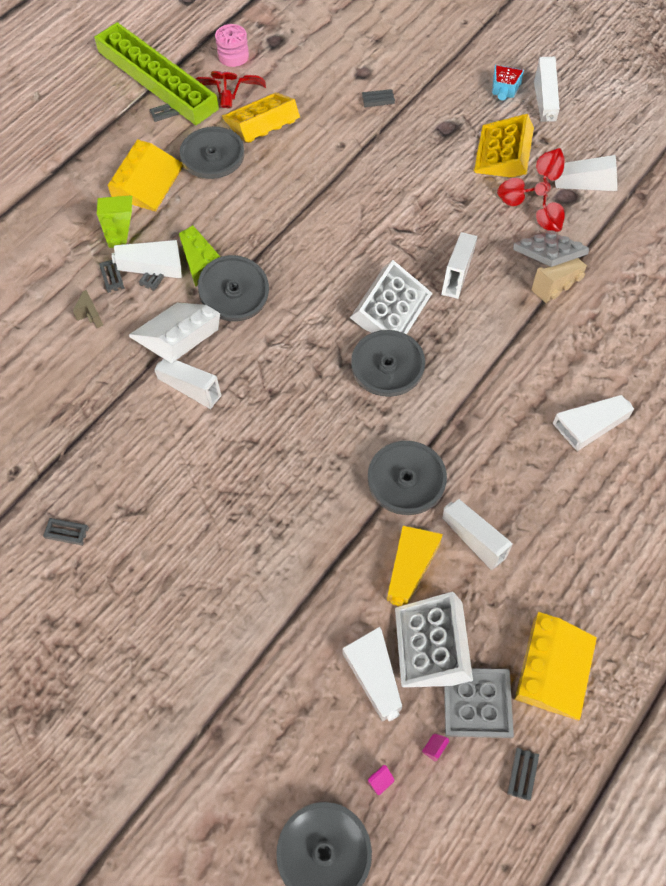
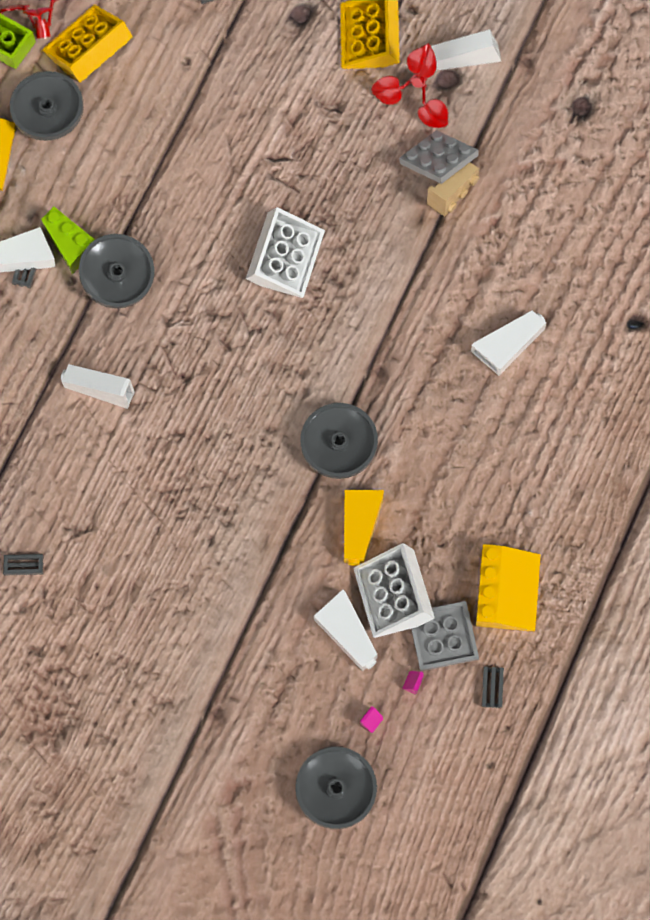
camera: 10 degrees left, 10 degrees up
white slope [129,302,220,363] -> none
dark grey dish [351,330,425,397] -> none
white slope [441,232,477,299] -> none
white slope [442,499,513,571] -> none

